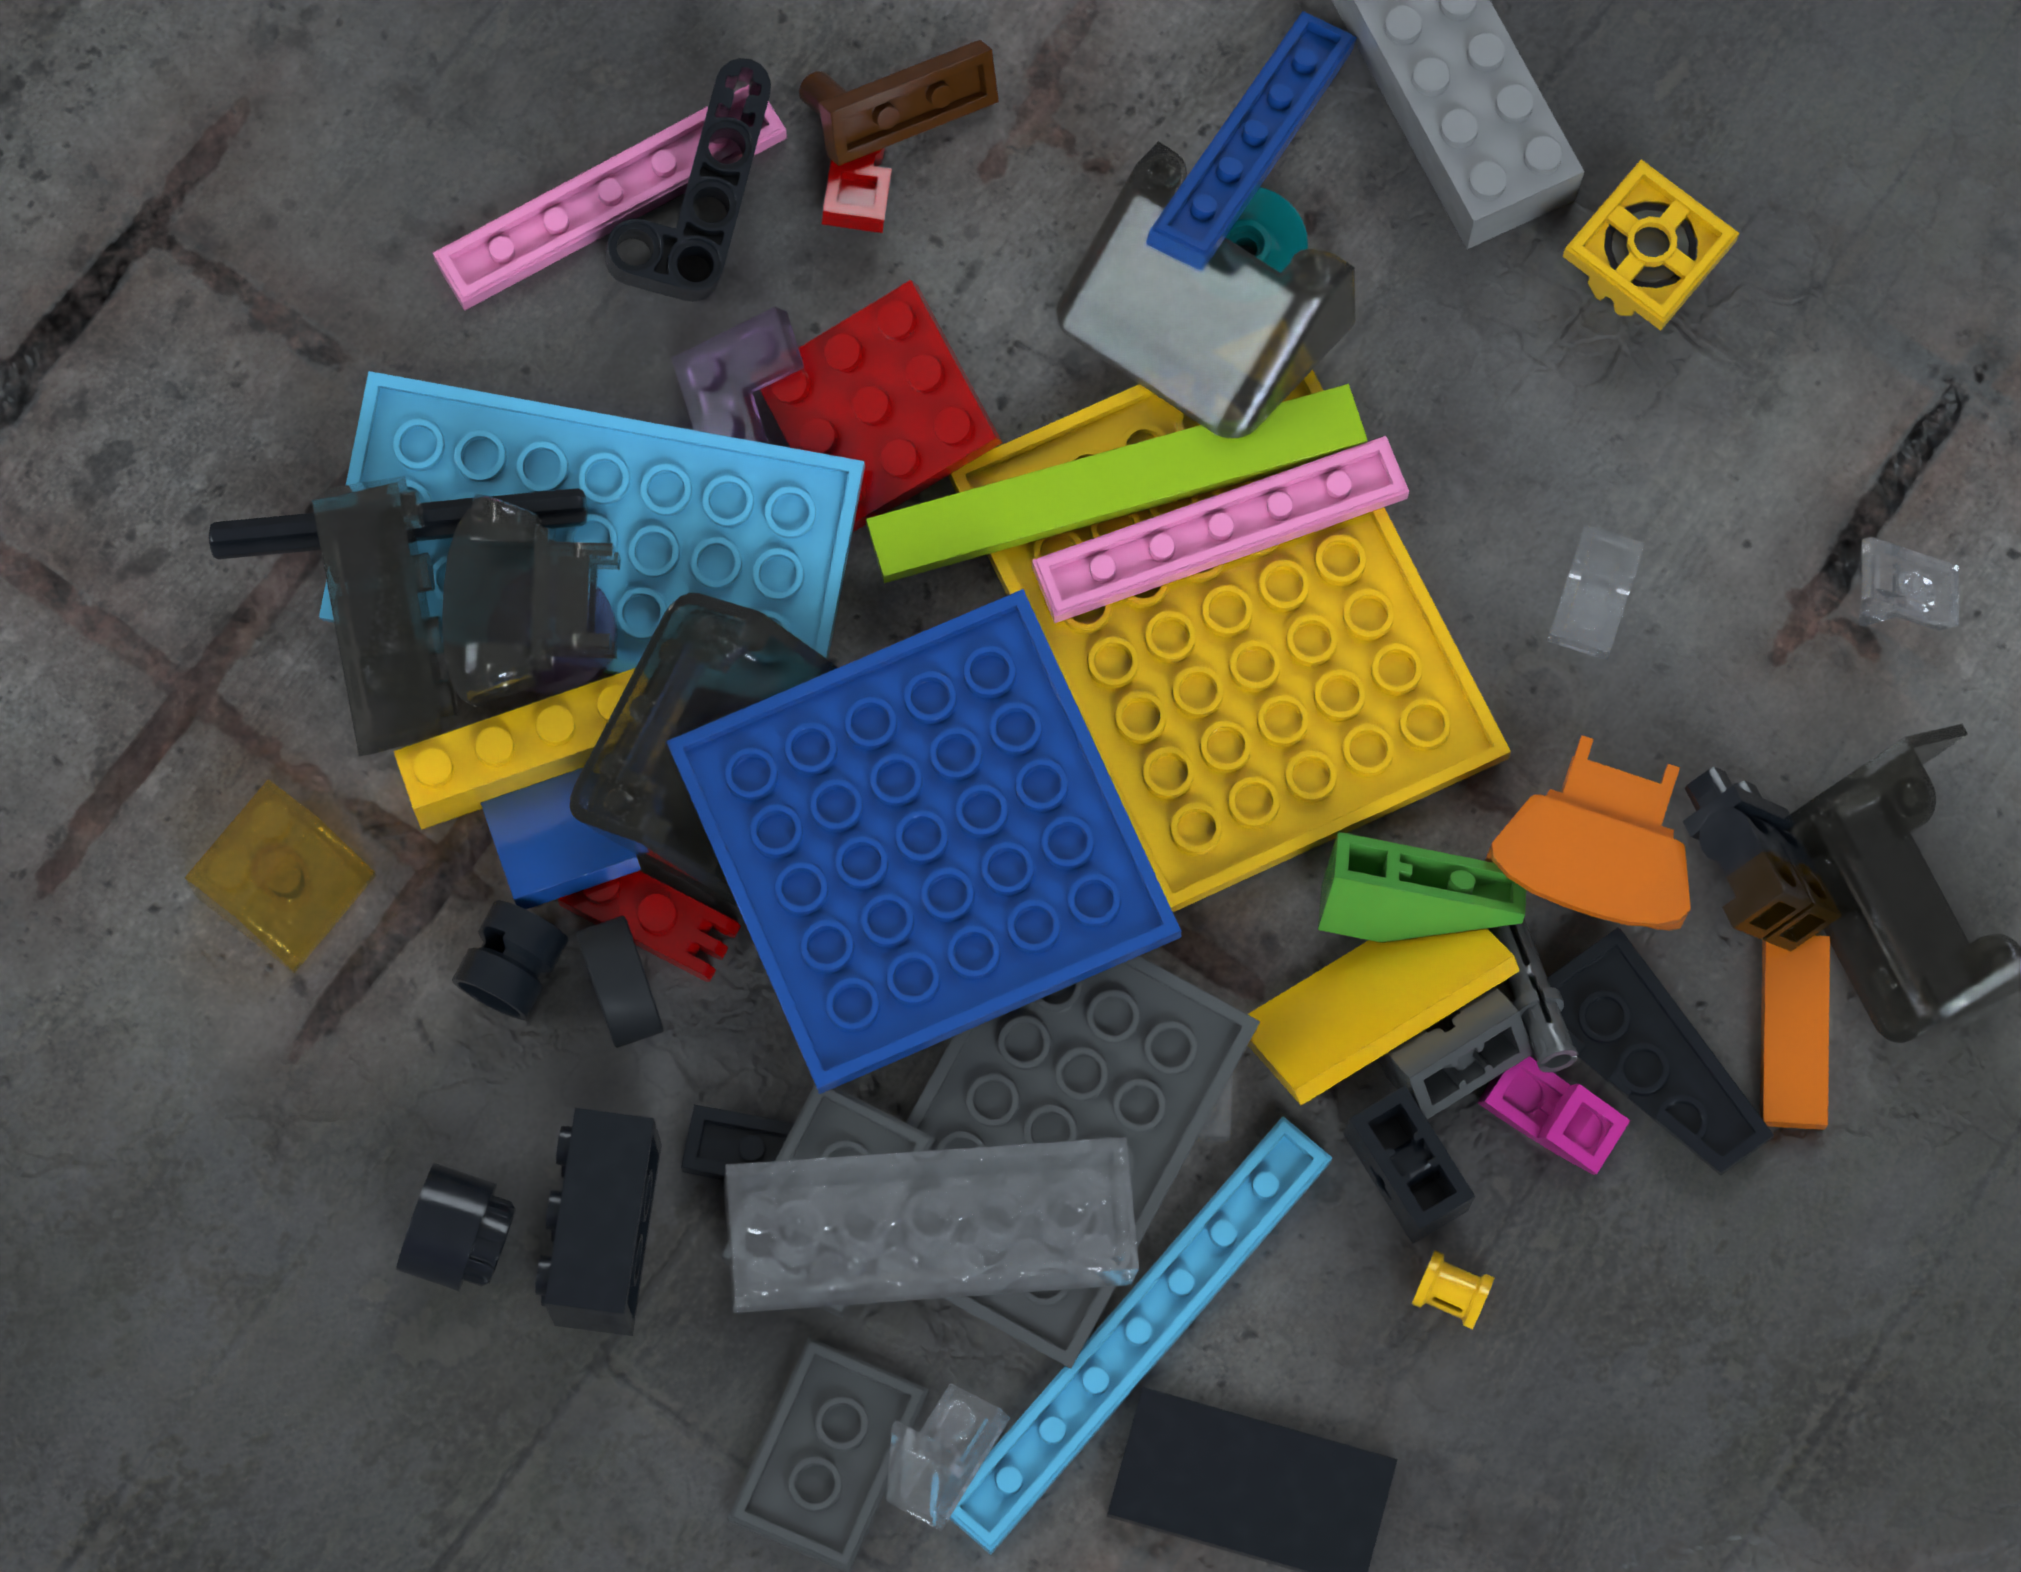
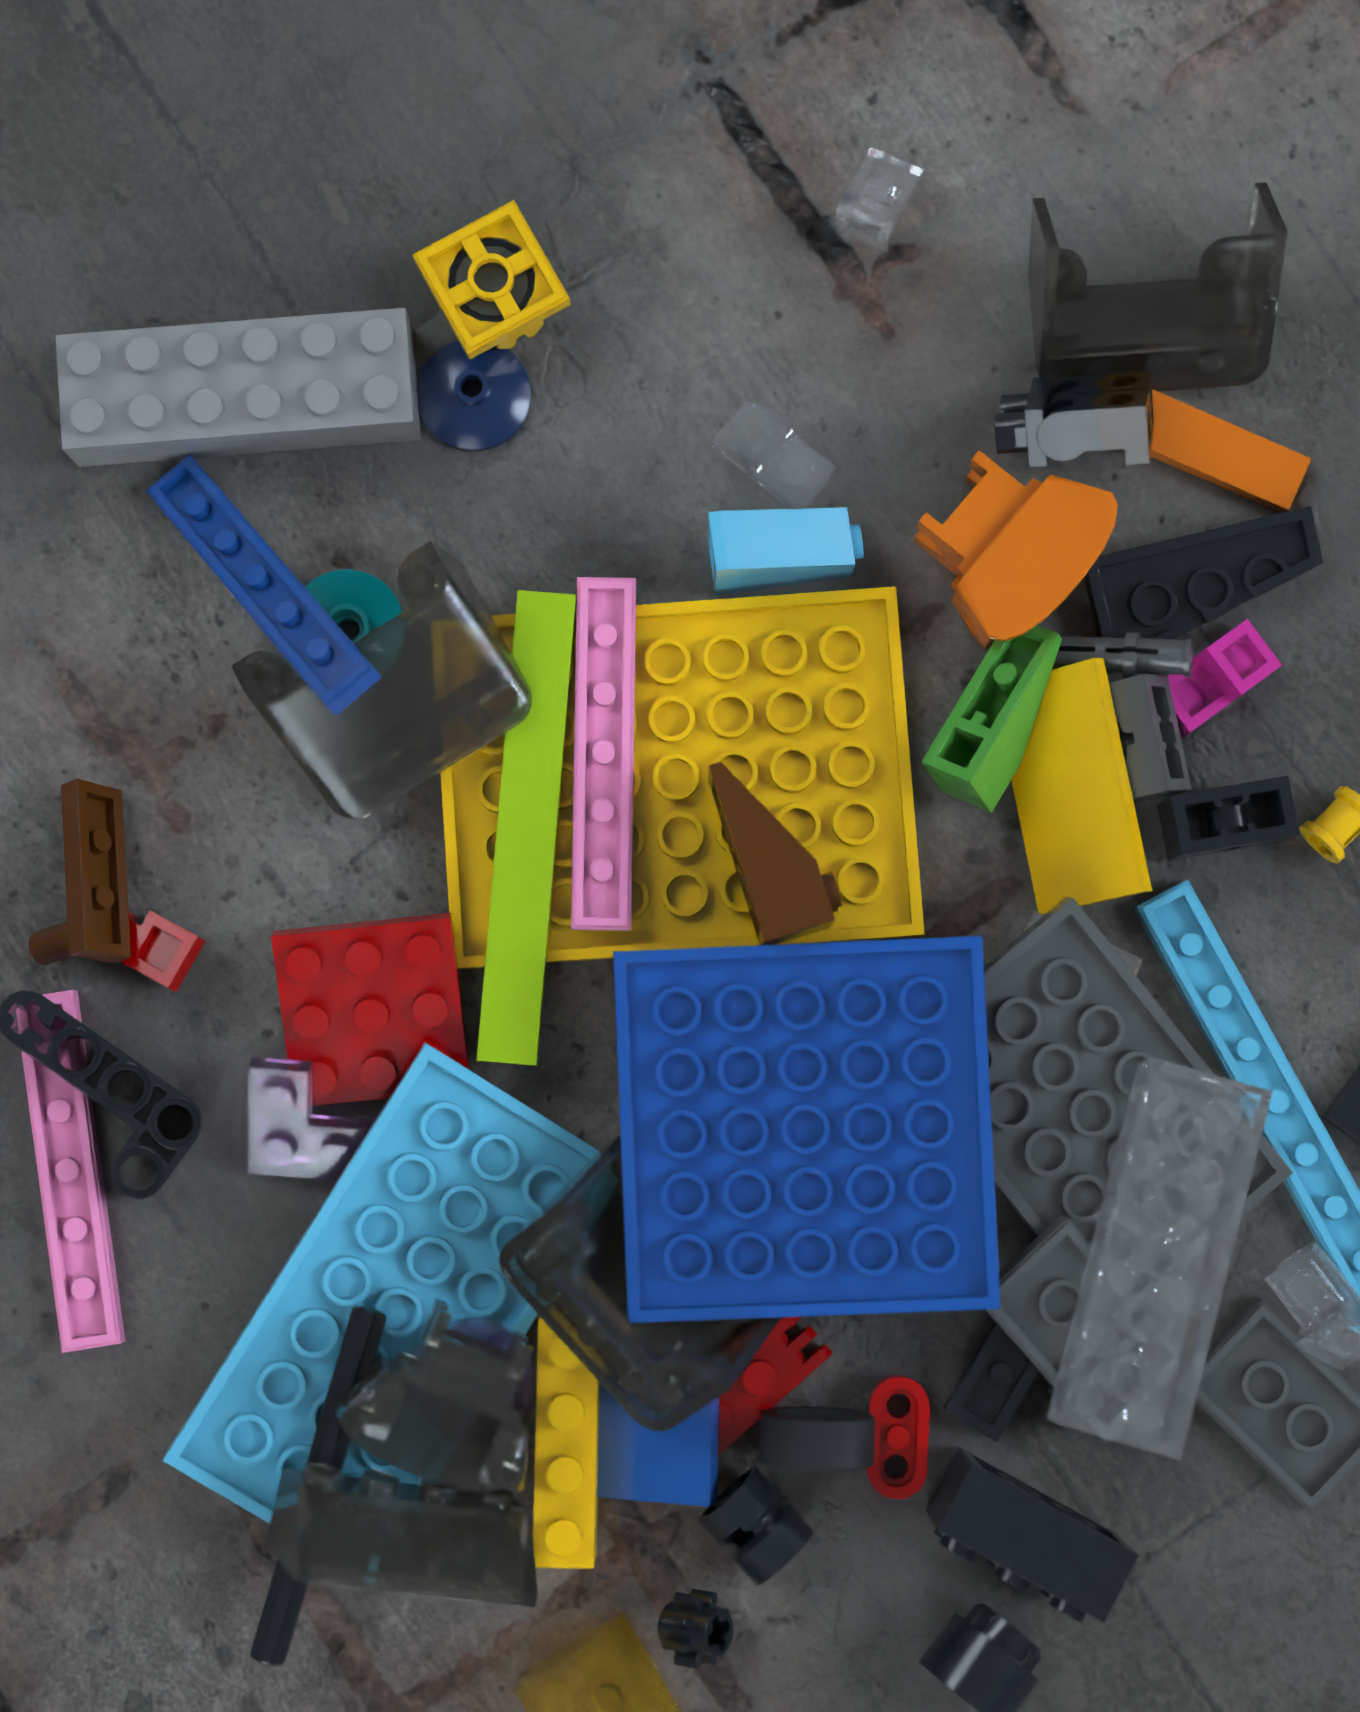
camera: 65 degrees left, 10 degrees up
none -> dark blue dish [417,340,531,451]
none -> black gear [658,1588,733,1670]
none -> medium azure slope [707,507,864,596]
none -> reddish brown slope [708,762,842,945]
none -> red plate [866,1374,930,1500]

